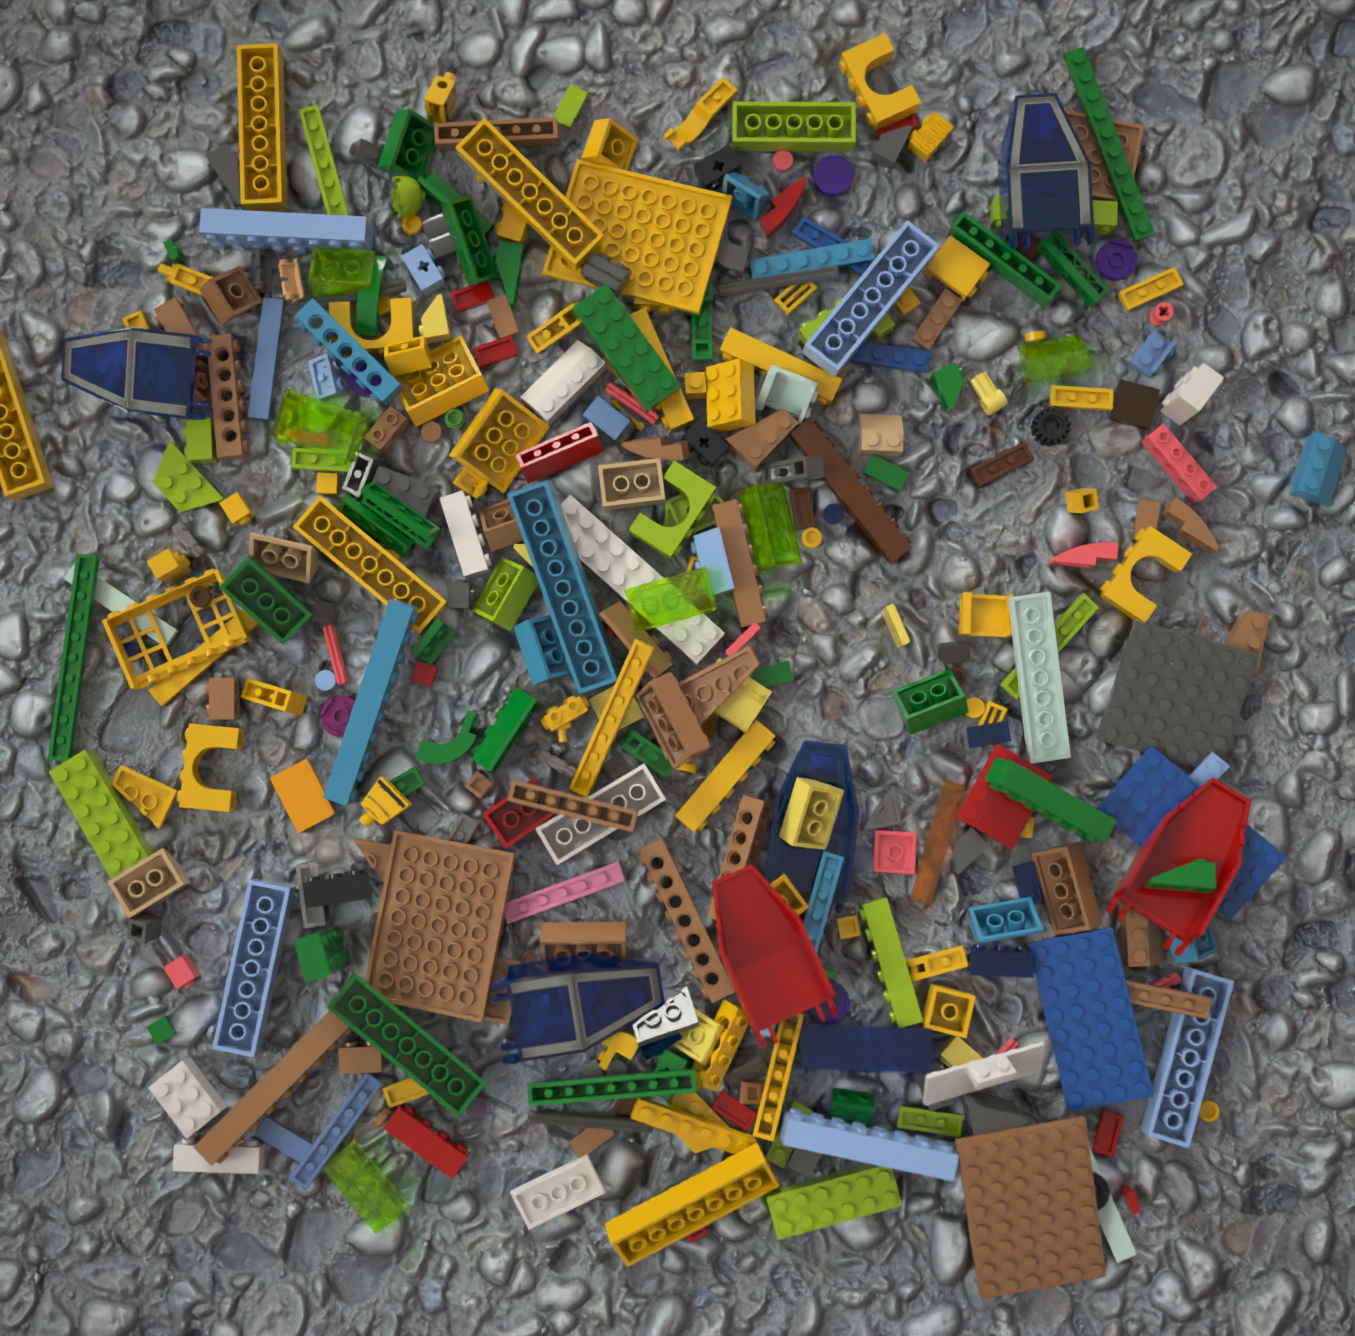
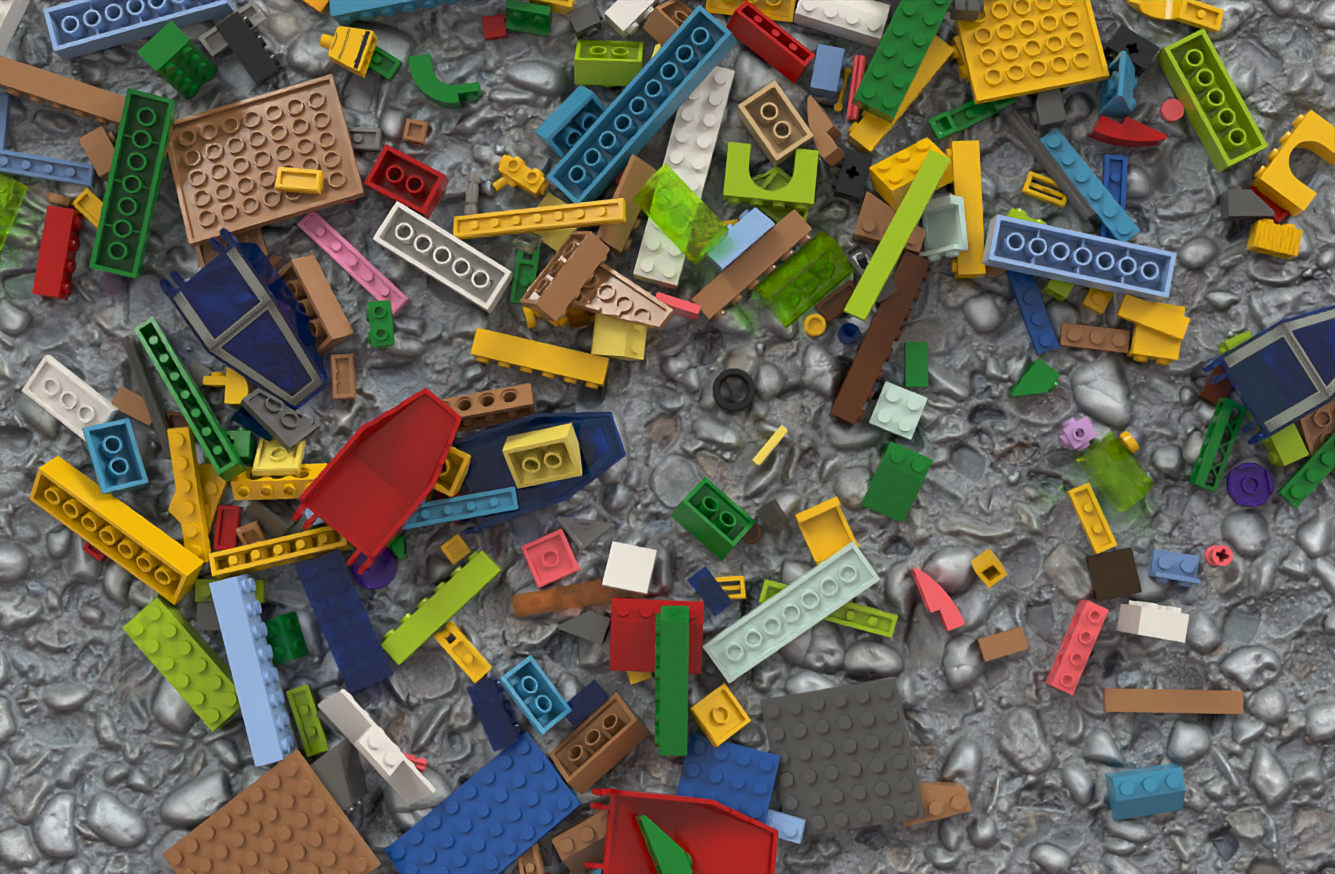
camera: 65 degrees right, 0 degrees up
medium nougat tile [354,838,391,883] -> none
green slope [472,688,540,772] -> none
medium nougat brick [507,780,638,832] -> none
flat silver tile [606,1059,628,1075] -> none
medium nougat brick [637,838,735,1003] -> none
yellow brick [685,372,706,399] -> none
green tile [750,660,794,688] -> none
dark purple tile [813,155,854,197] -> none
tan slope [859,414,904,457] -> none
yellow brick [921,983,976,1038] -> none
light yellow slope [938,1035,983,1068] -> none
green brick [947,211,1062,308] -> none
yellow tile [965,697,985,718] -> none
reddish brown tile [969,441,1034,488] -> none
light yellow piece [970,371,1008,416] -> none
black tyre [1031,407,1071,447] -> none
yellow arch [1099,526,1192,622] -> none
yellow plate [1117,267,1184,312] -> none
medium nougat slope [1161,497,1219,554] -> none
none -> dark azure slope [82,418,149,494]
none -> yellow tile [274,167,324,194]
none -> medium nougat plate [331,353,357,400]
none -> green bracket [366,300,395,350]
none -> clear tile [512,232,543,254]
none -> white tile [602,541,657,596]
none -> yellow tile [688,683,751,748]
none -> black tyre [712,368,755,412]
none -> lime tile [844,150,951,322]
none -> green slope [861,441,933,523]
none -> light aqua plate [868,381,928,440]
none -> lavender brick [1057,416,1098,451]
none -> medium nougat tile [1103,688,1244,714]
none -> yellow tile [1116,294,1191,341]

